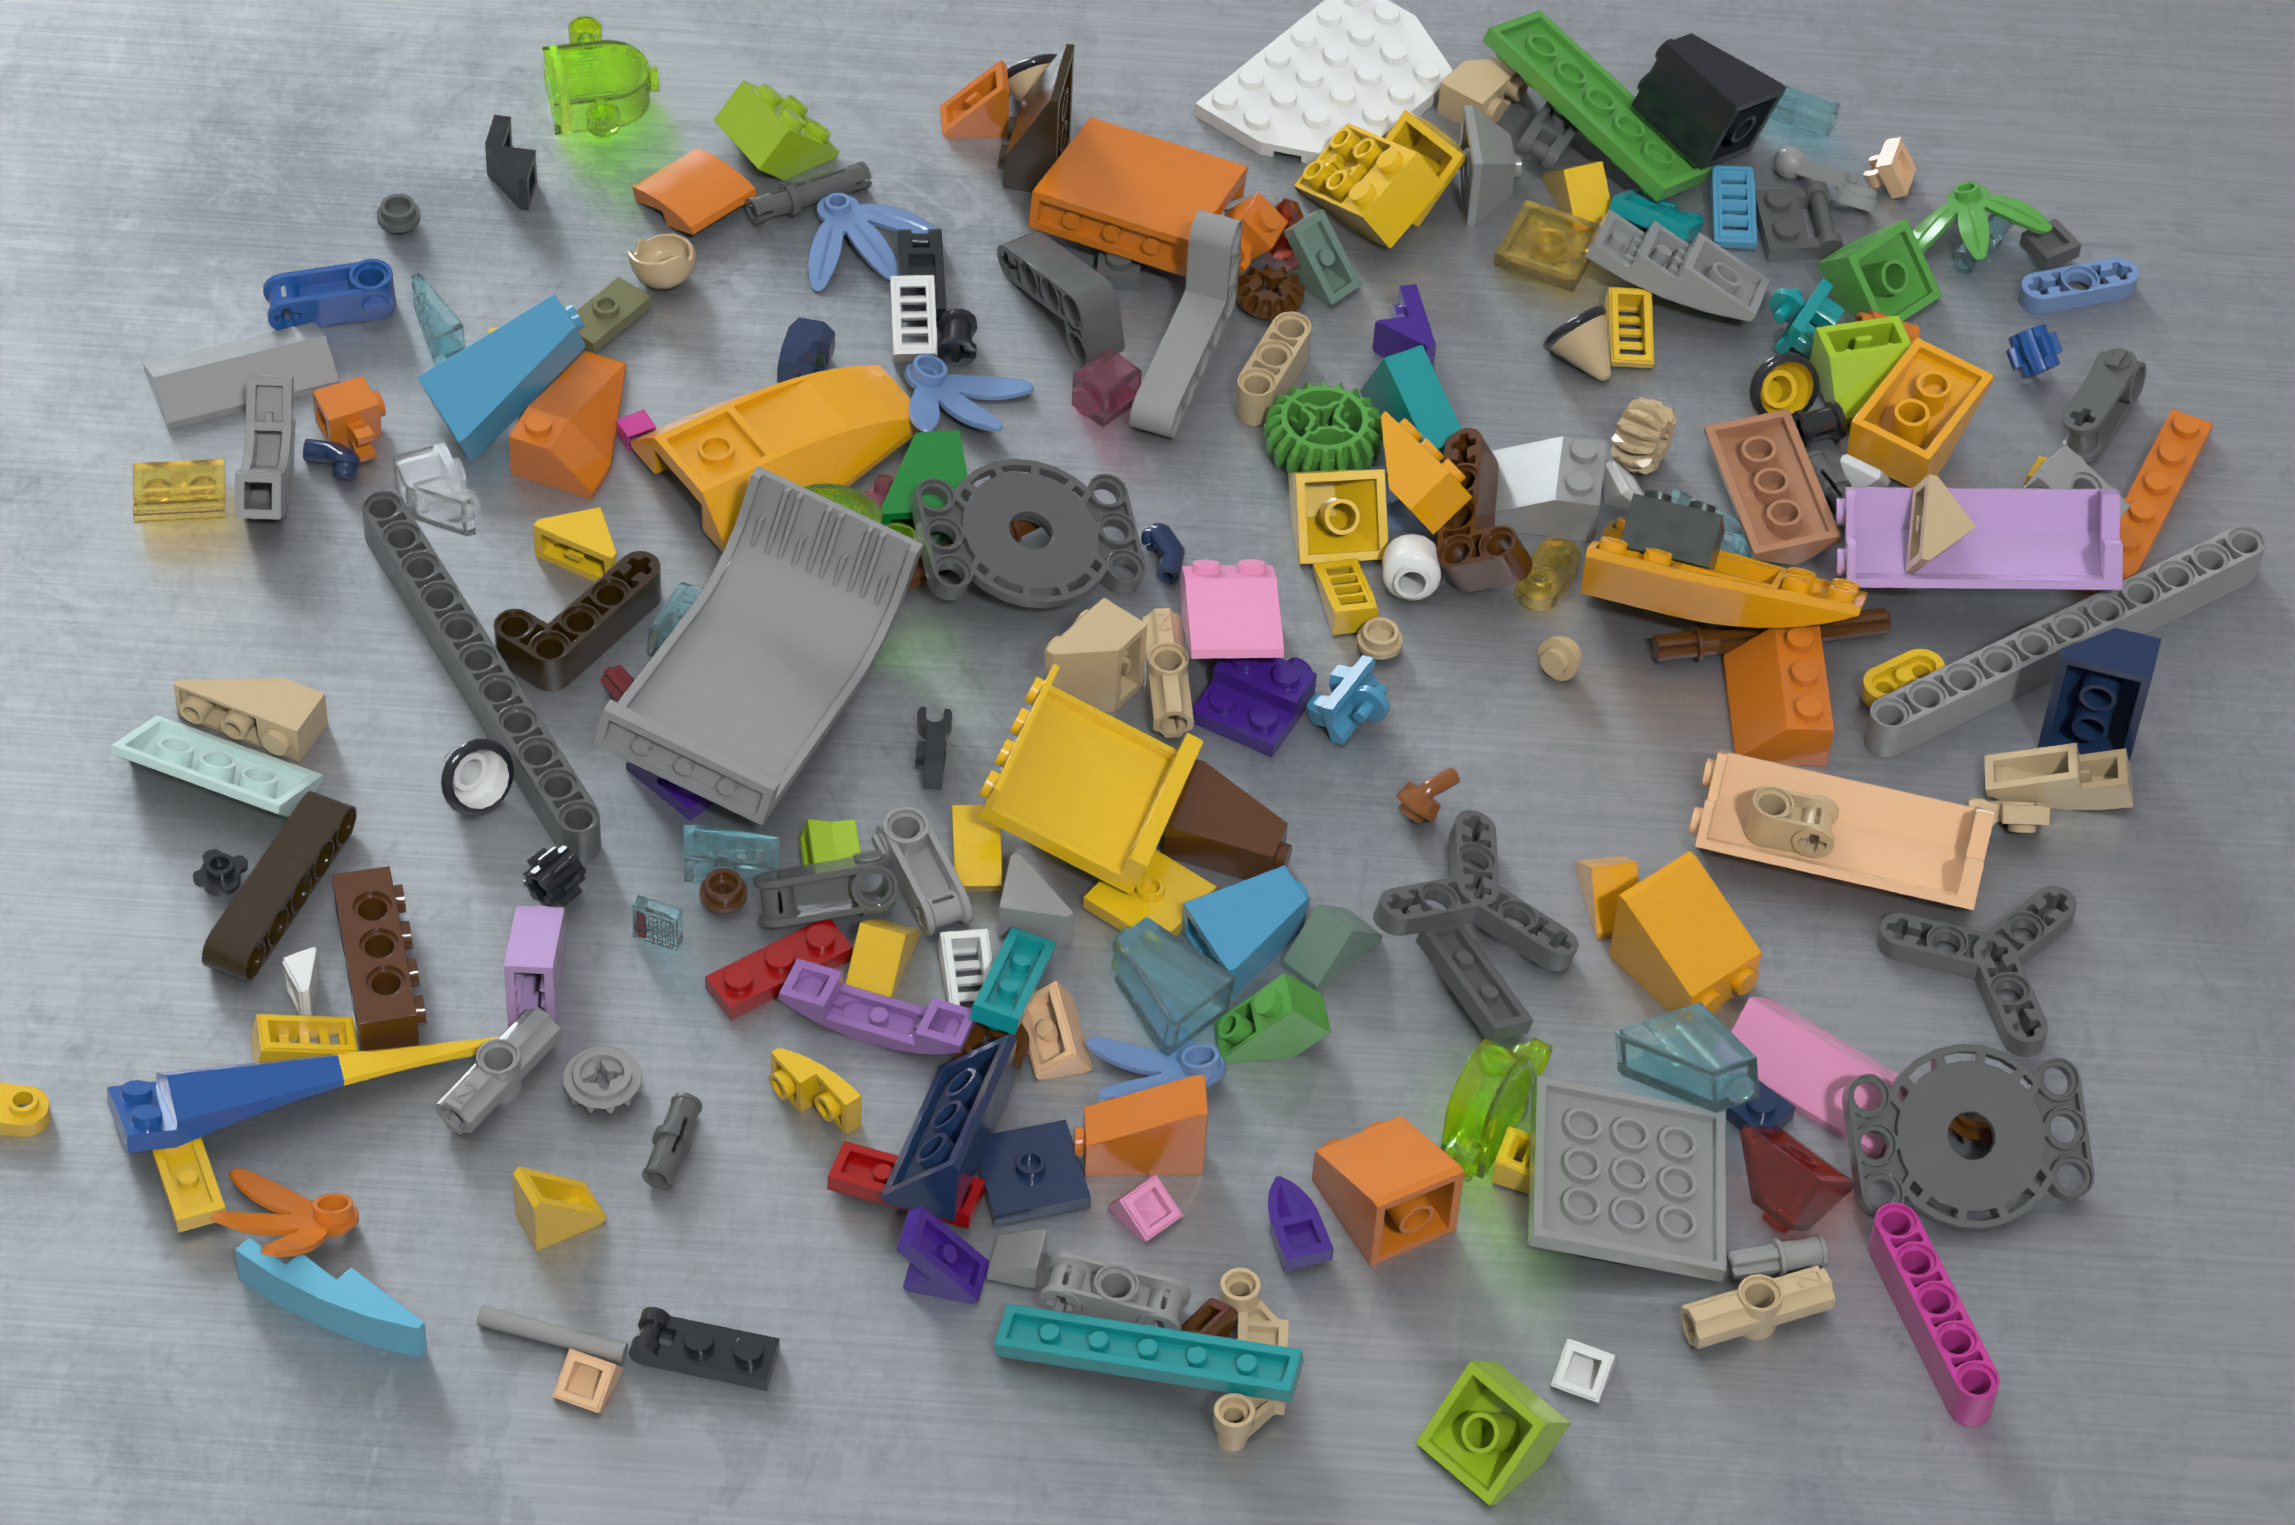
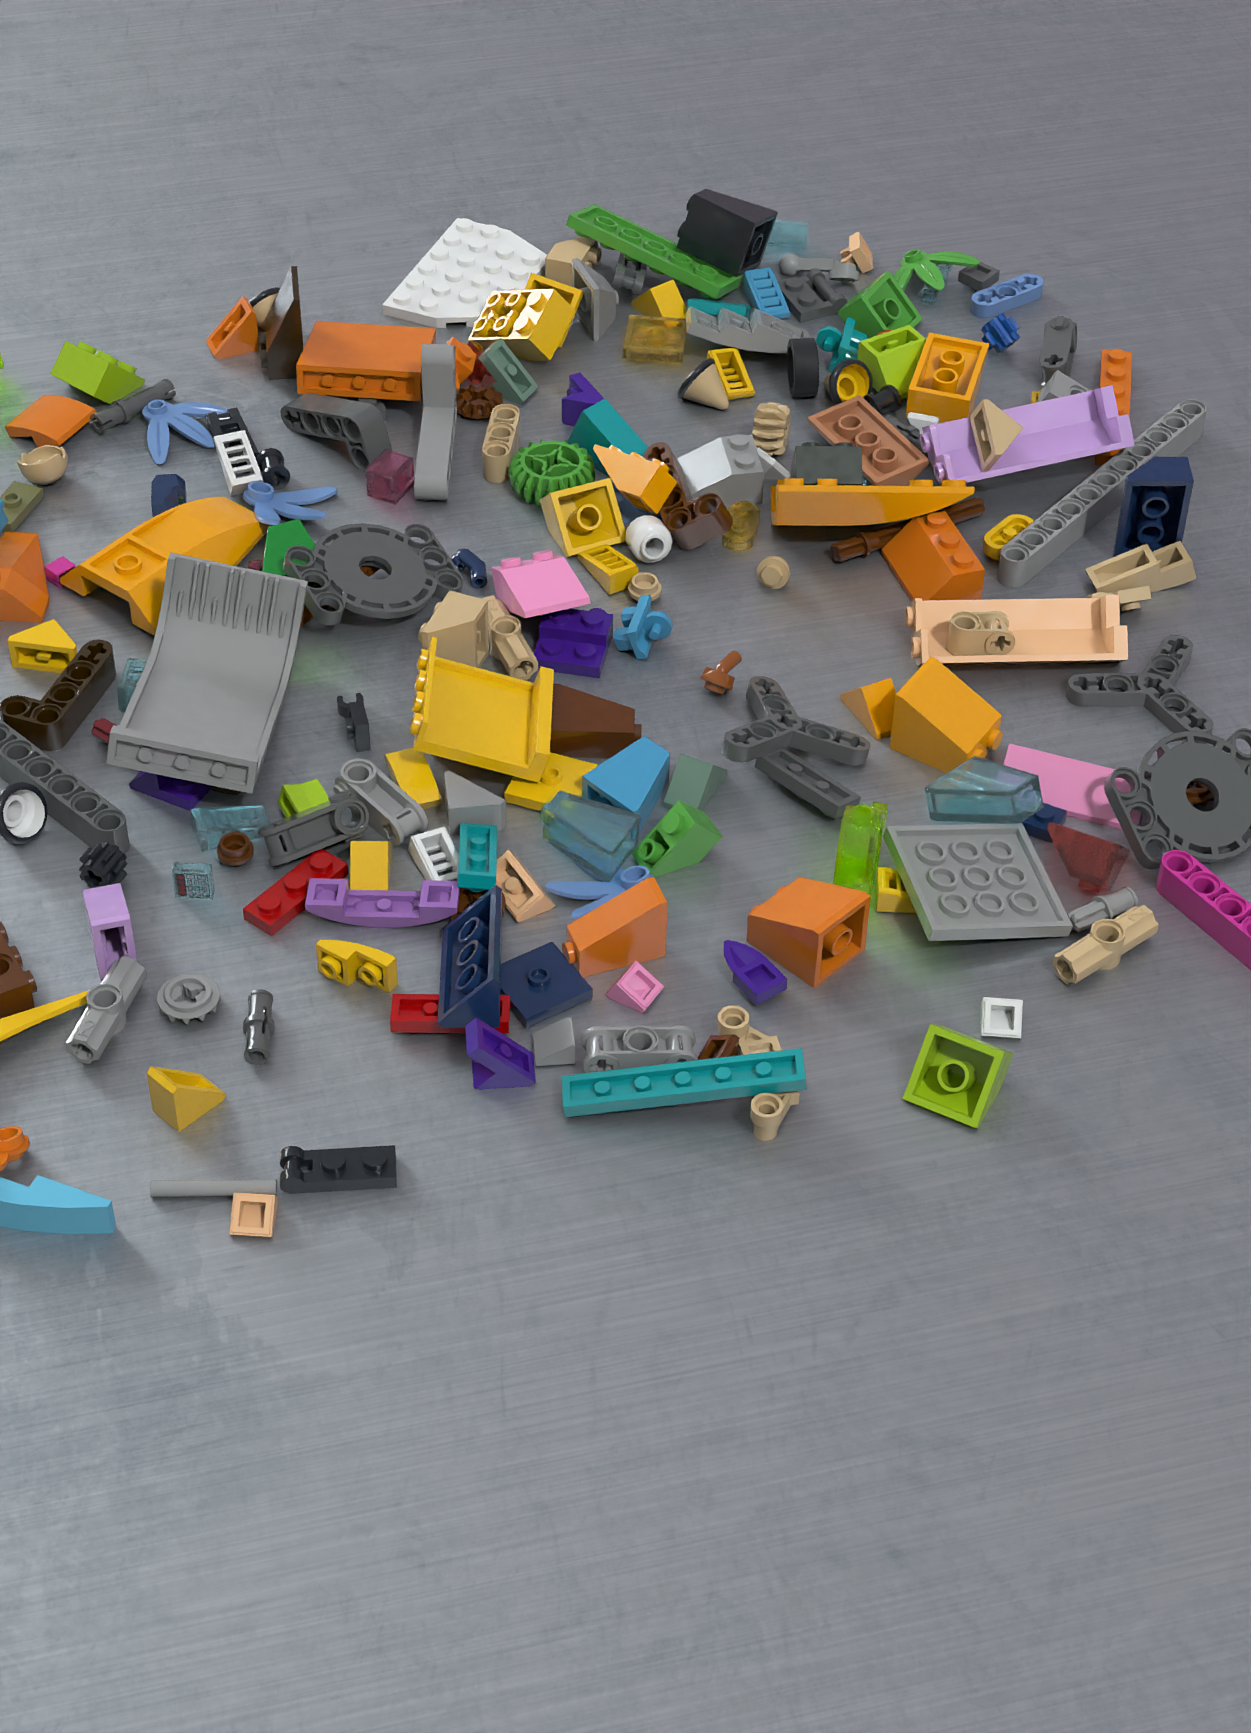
camera: 15 degrees left, 5 degrees down
none -> black tyre [787,338,819,397]

